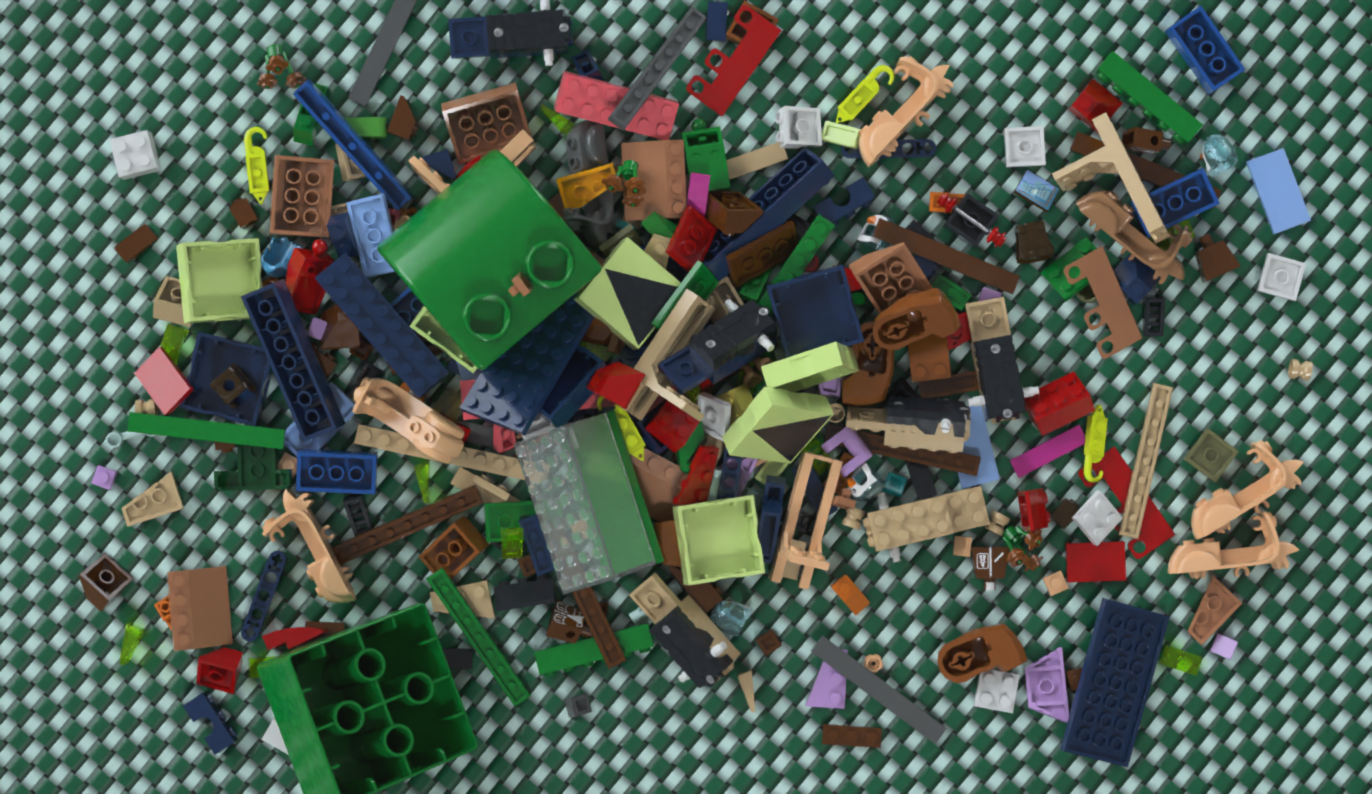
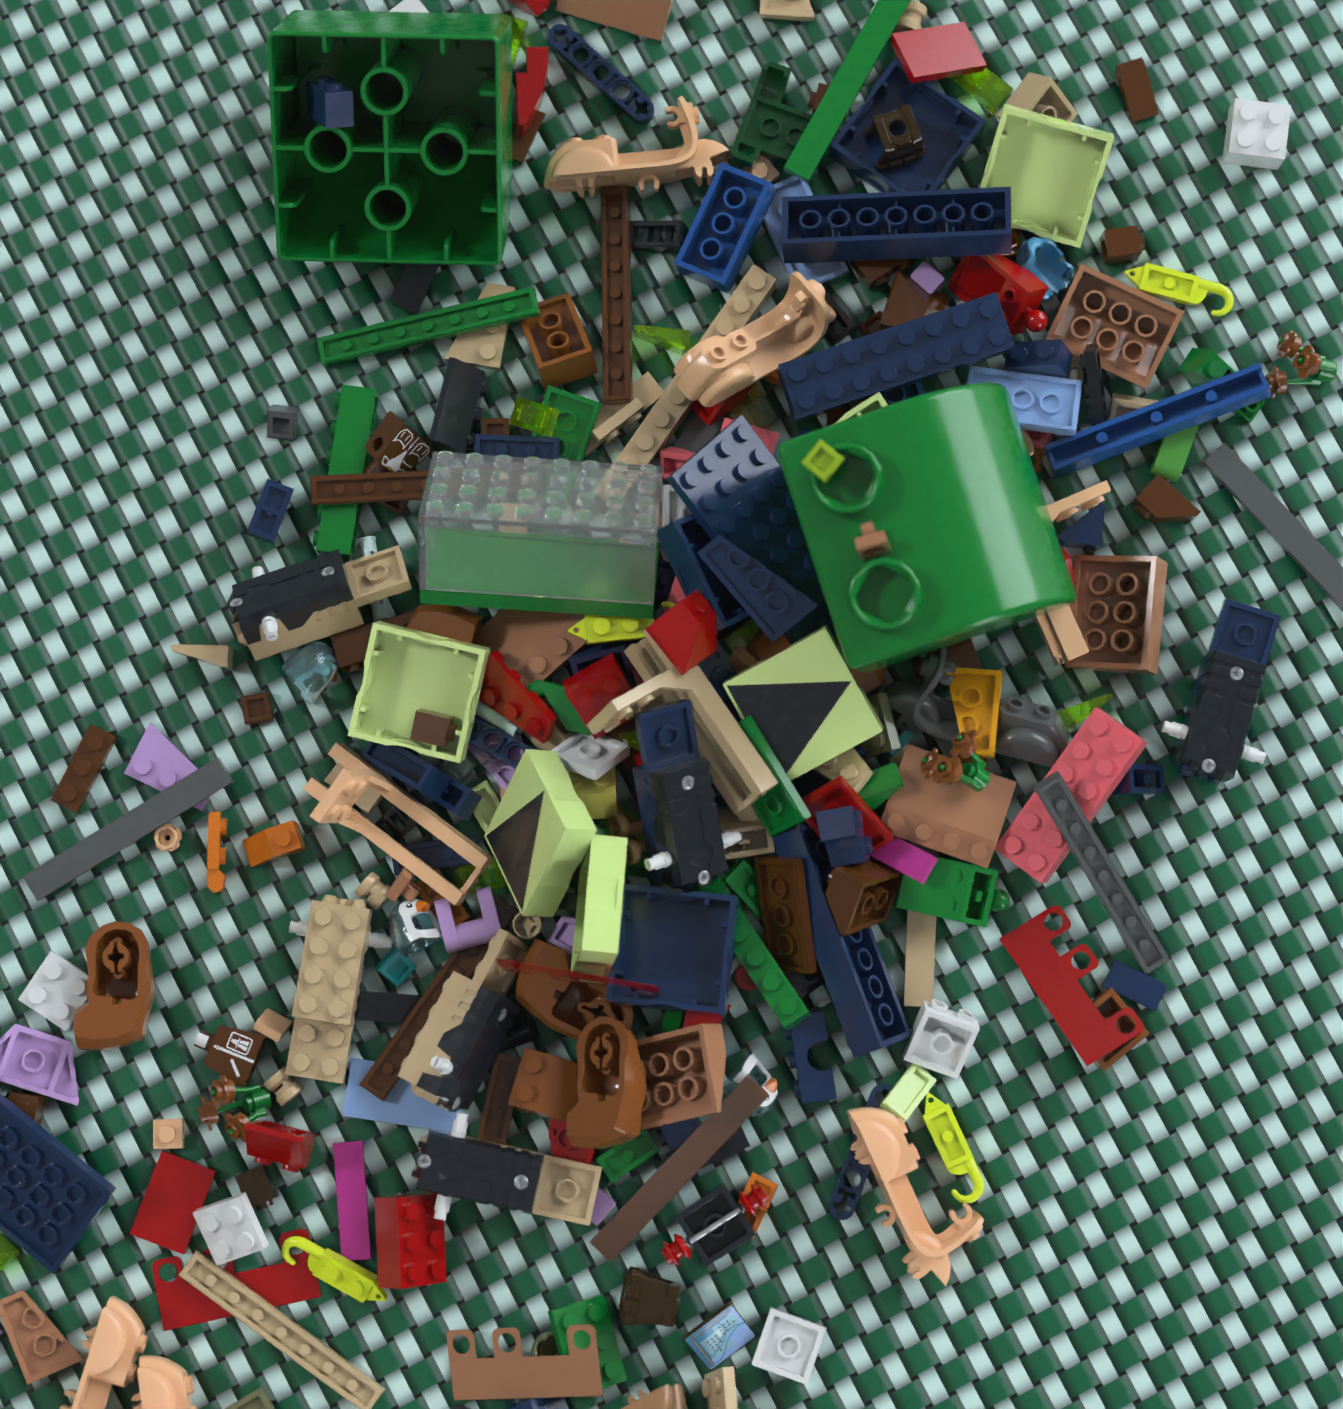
camera: 115 degrees right, 5 degrees down
none -> orange hinge [207,812,227,893]
none -> dark blue hinge [246,479,294,543]
none -> dark blue brick [306,76,354,128]
none -> reddish brown brick [410,708,457,747]
none -> red piece [495,958,660,996]
none -> dark blue wing [697,533,818,642]
none -> lime tile [801,439,845,483]
none -> dark blue brick [816,806,873,867]
none -> black hinge [1080,343,1107,426]

